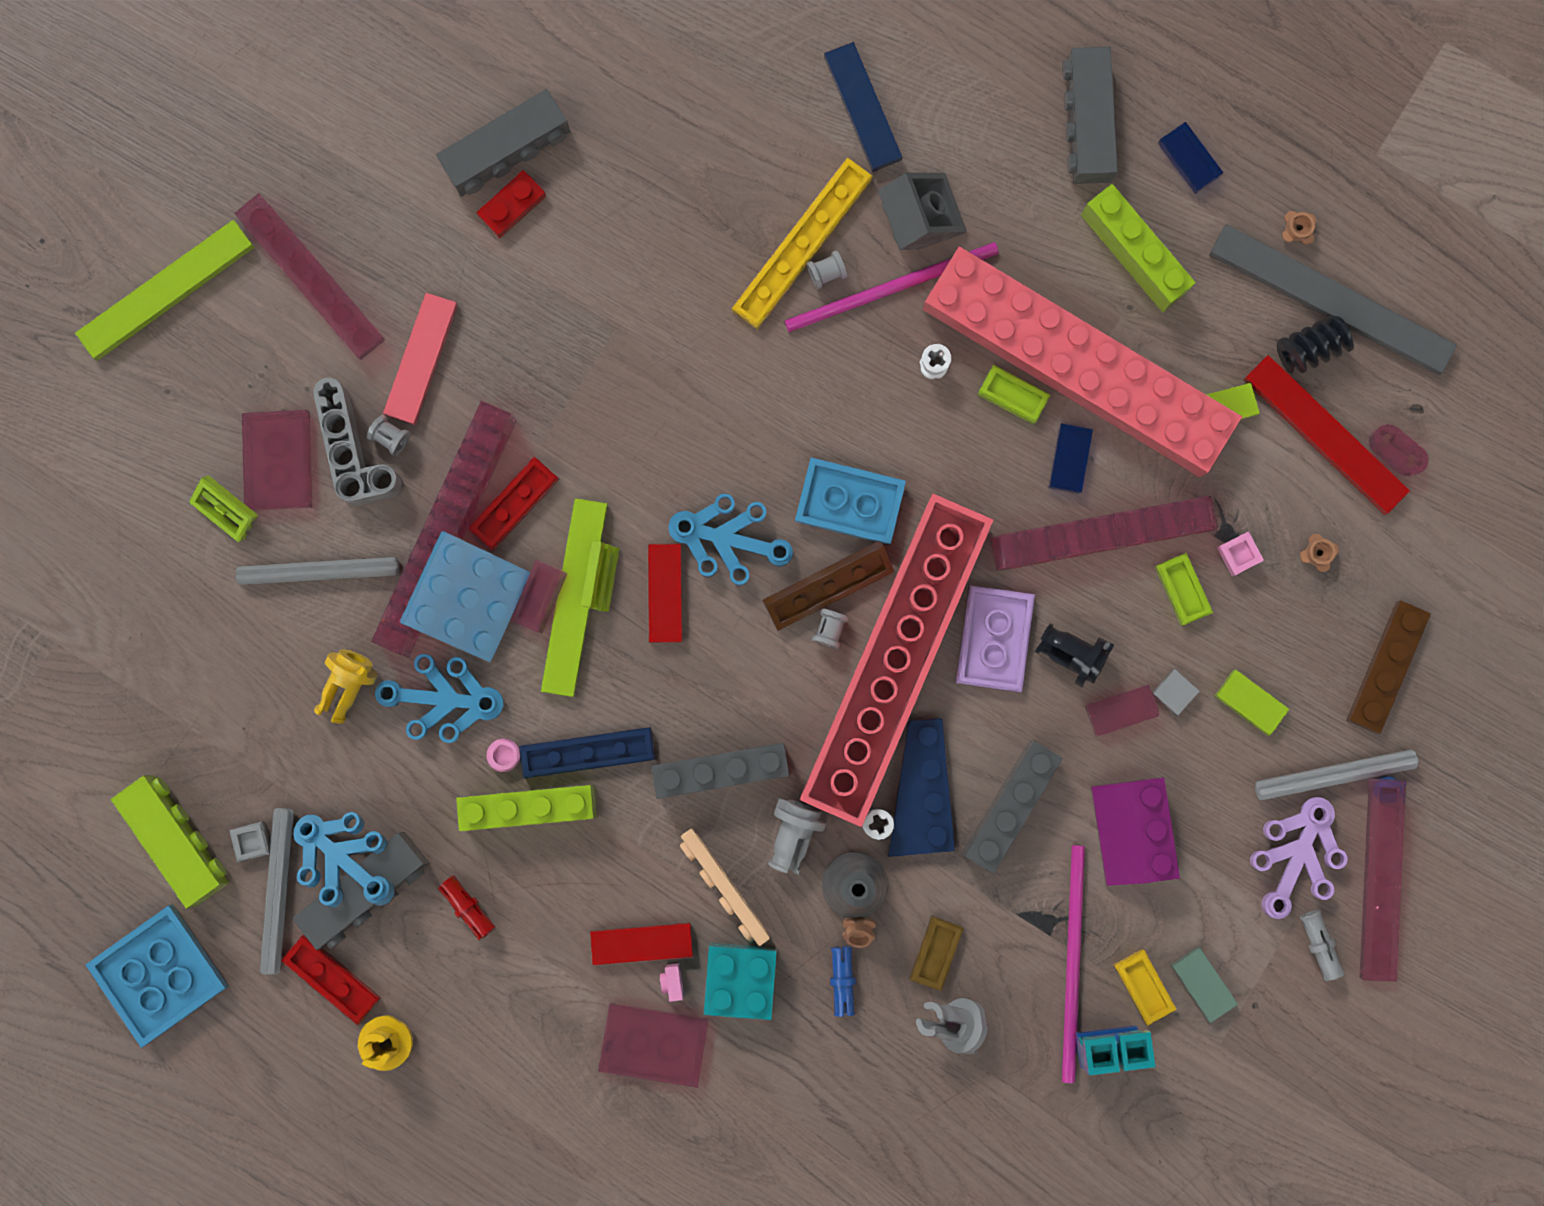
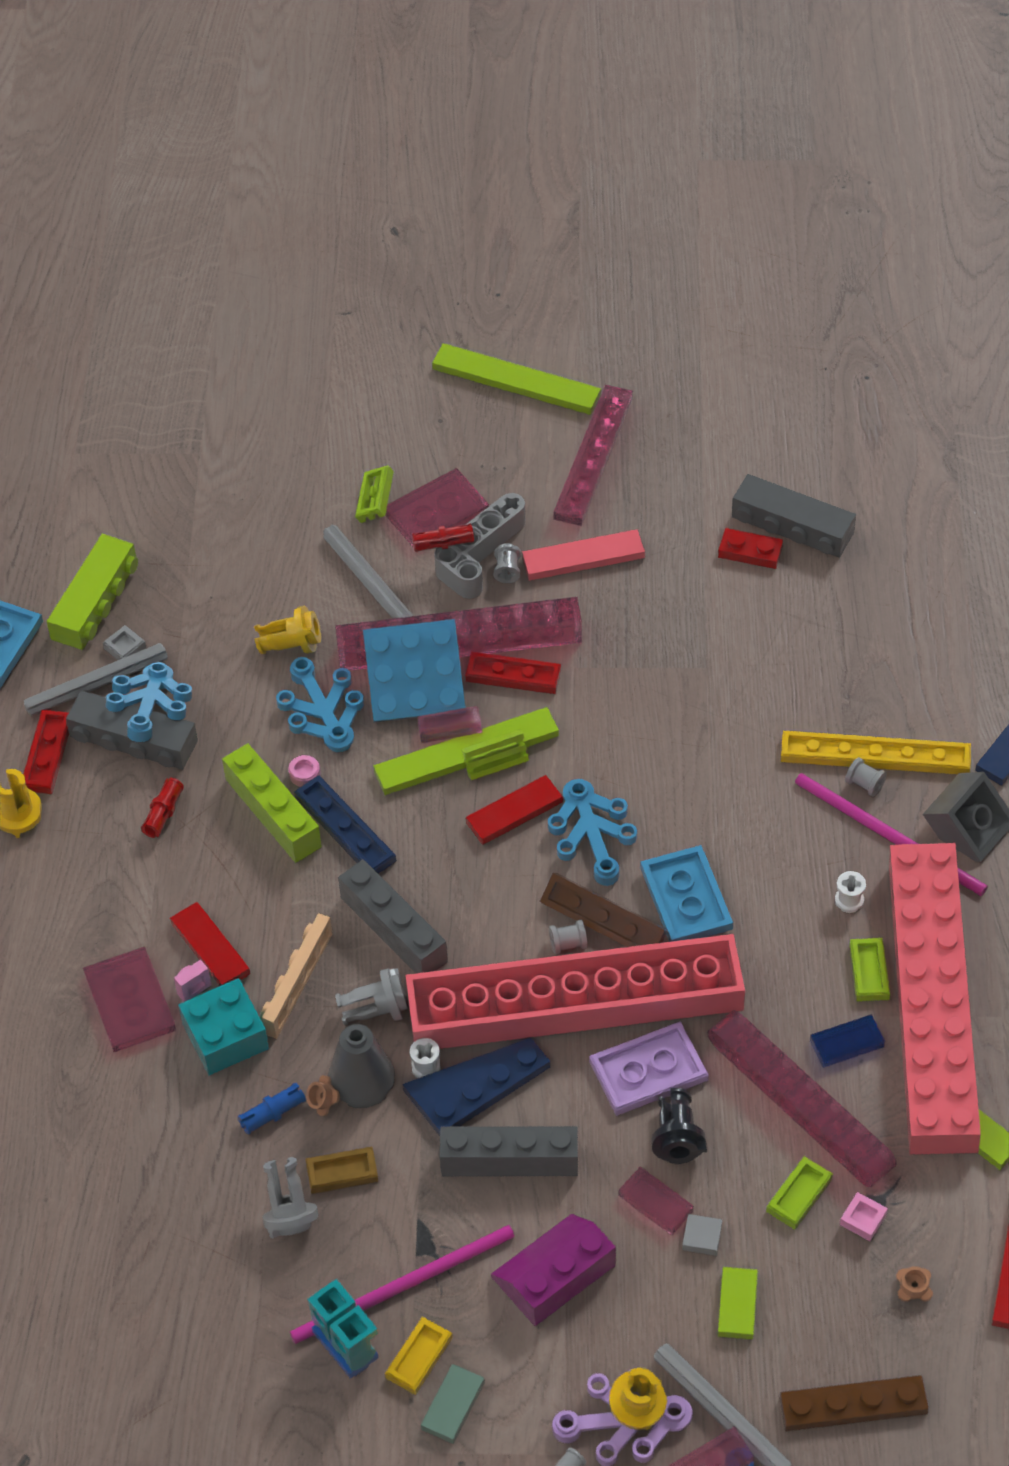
camera: 60 degrees right, 30 degrees down
none -> red pin [412,523,474,552]
none -> yellow piece [609,1367,667,1430]

